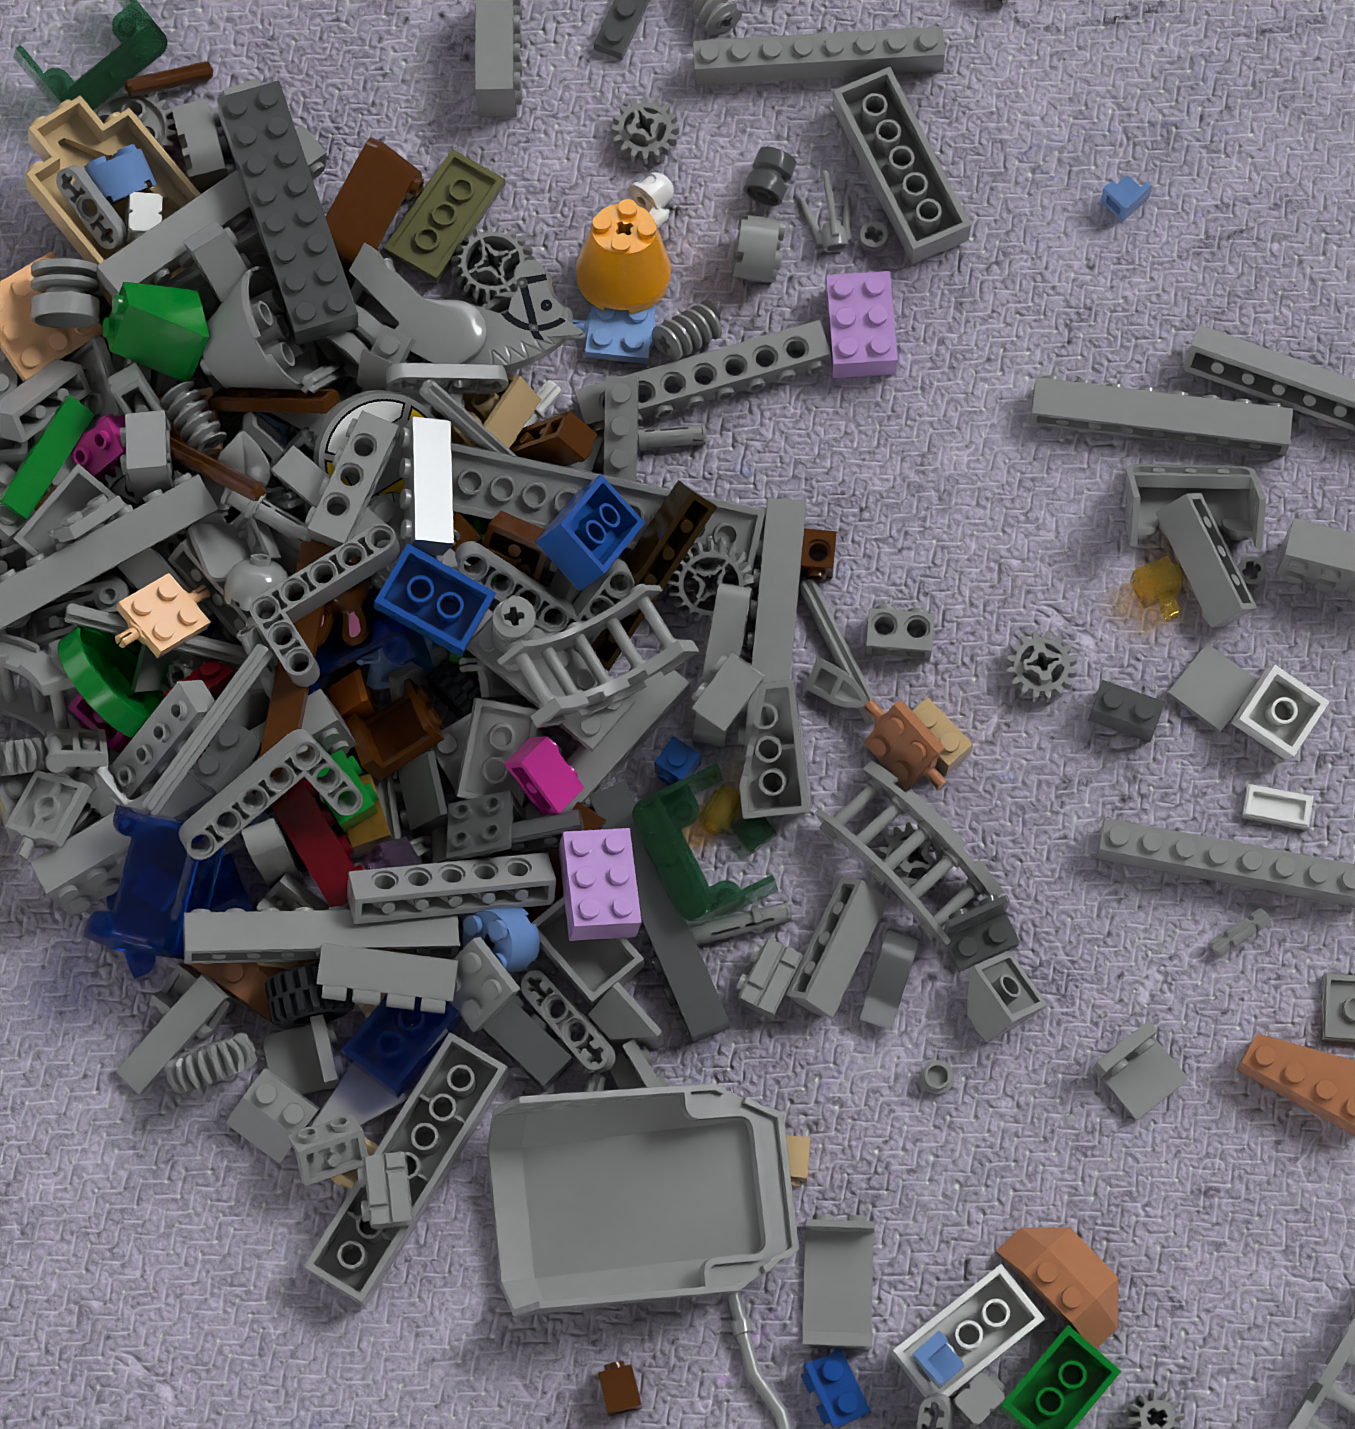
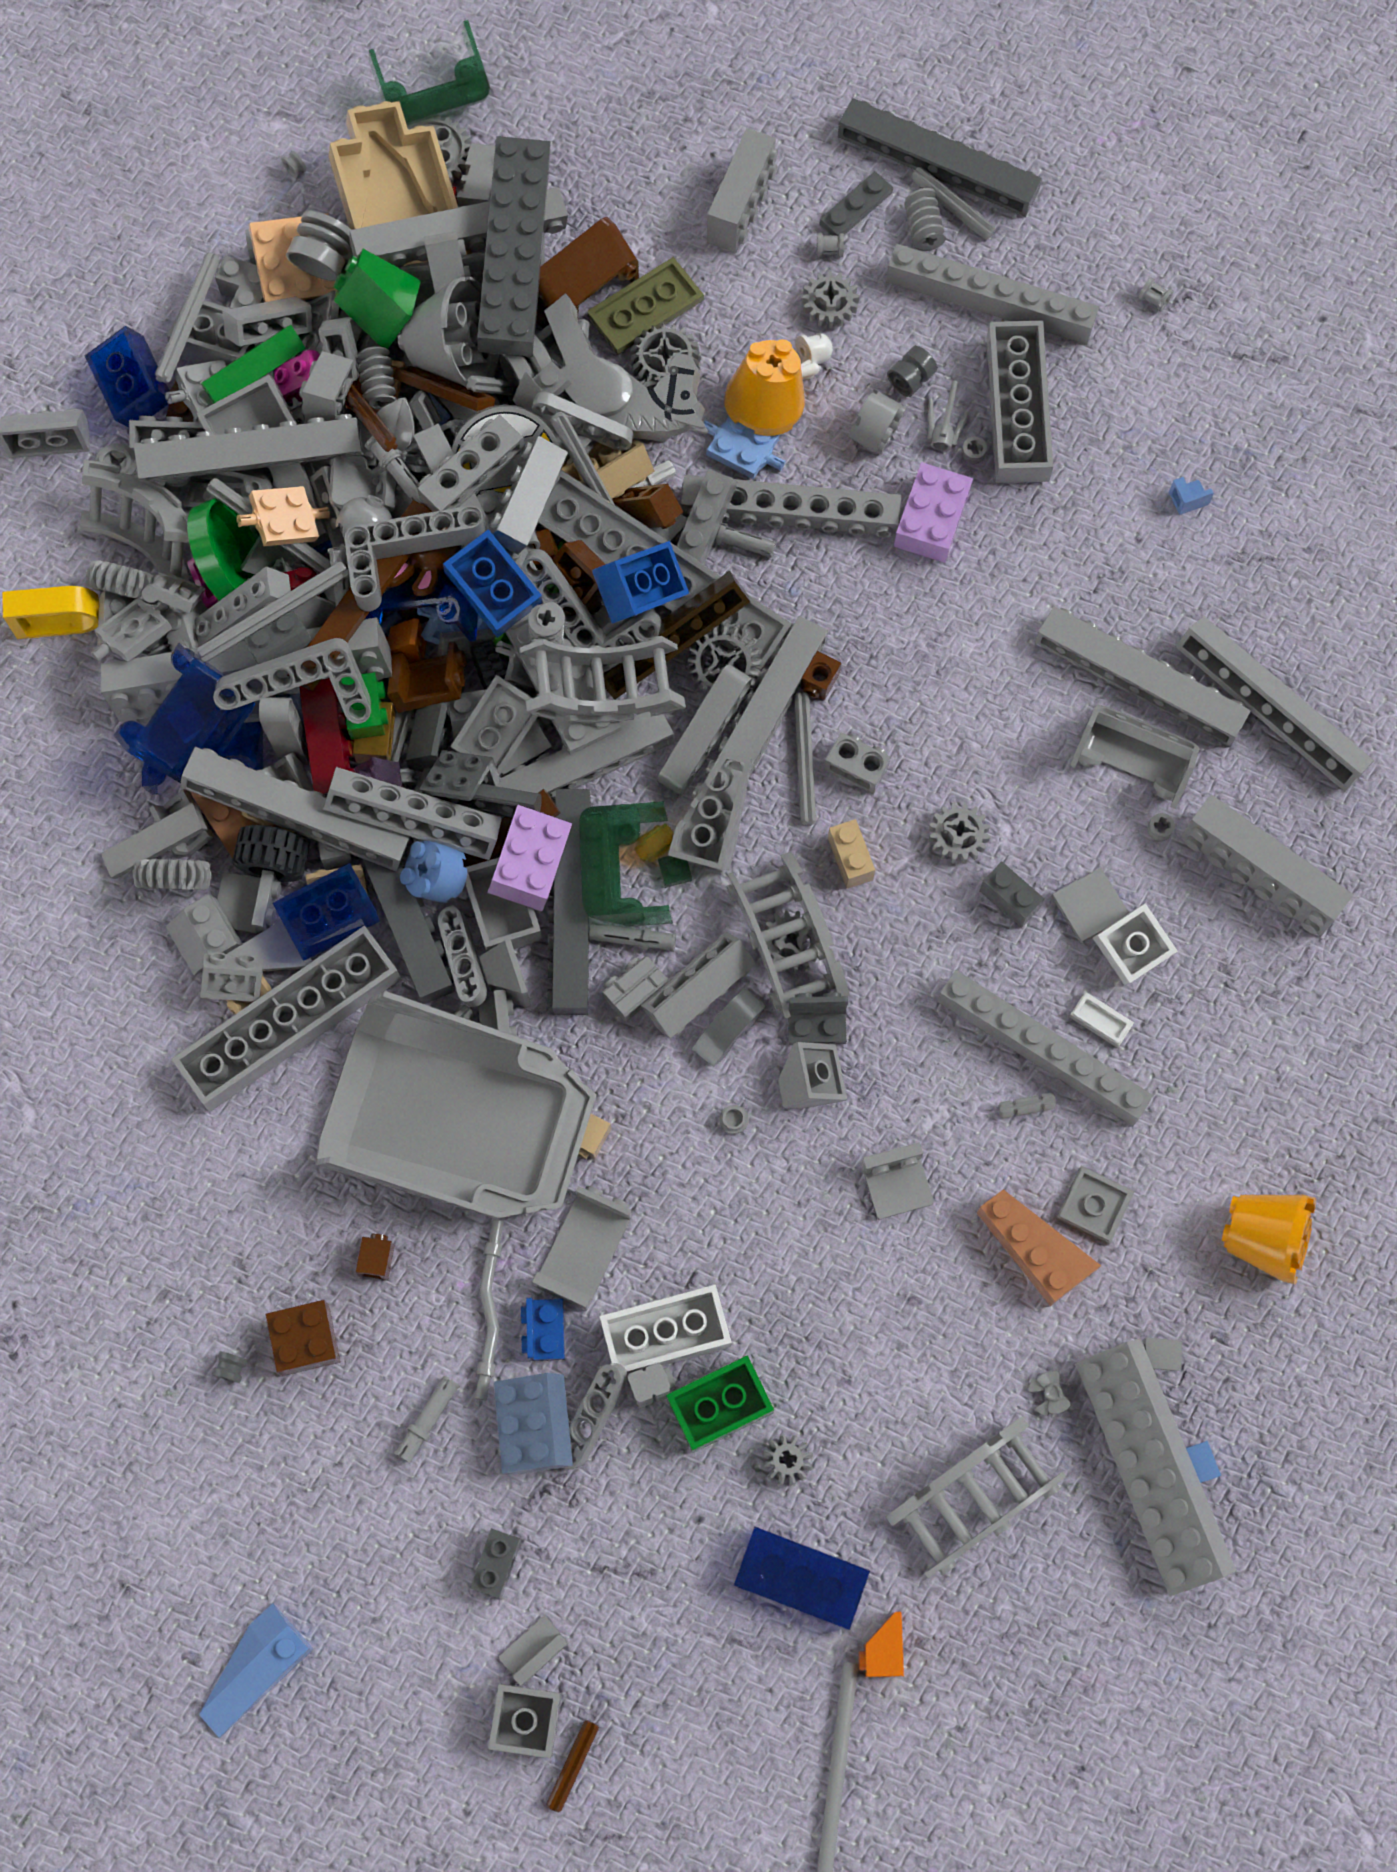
camera: 20 degrees right, 0 degrees up
light grey plate [46,494,126,544] -> none
light grey beam [56,165,128,249] -> none
medium blue brick [84,144,157,207] -> none
reddish brown axle [125,61,214,97] -> none
white brick [125,192,163,244] -> none
light grey windscreen [317,943,458,1014] -> none
light grey brick [357,1151,414,1230] -> none
light grey plate [449,937,521,1033] -> none
dark pink brick [504,736,584,815] -> none
light grey piece [652,300,722,361] -> none
blue brick [654,736,701,790] -> none
light grey brick [691,653,766,732] -> none
light grey plate [804,658,868,708] -> none
nougat plate [863,699,948,791] -> none
medium blue panel [911,1331,964,1389] -> none
nougat wedge [996,1227,1119,1349] -> none
clear yellow brick [1129,556,1184,622] -> none
light grey brick [1155,493,1257,628] -> none
none -> light grey bush [817,233,844,257]

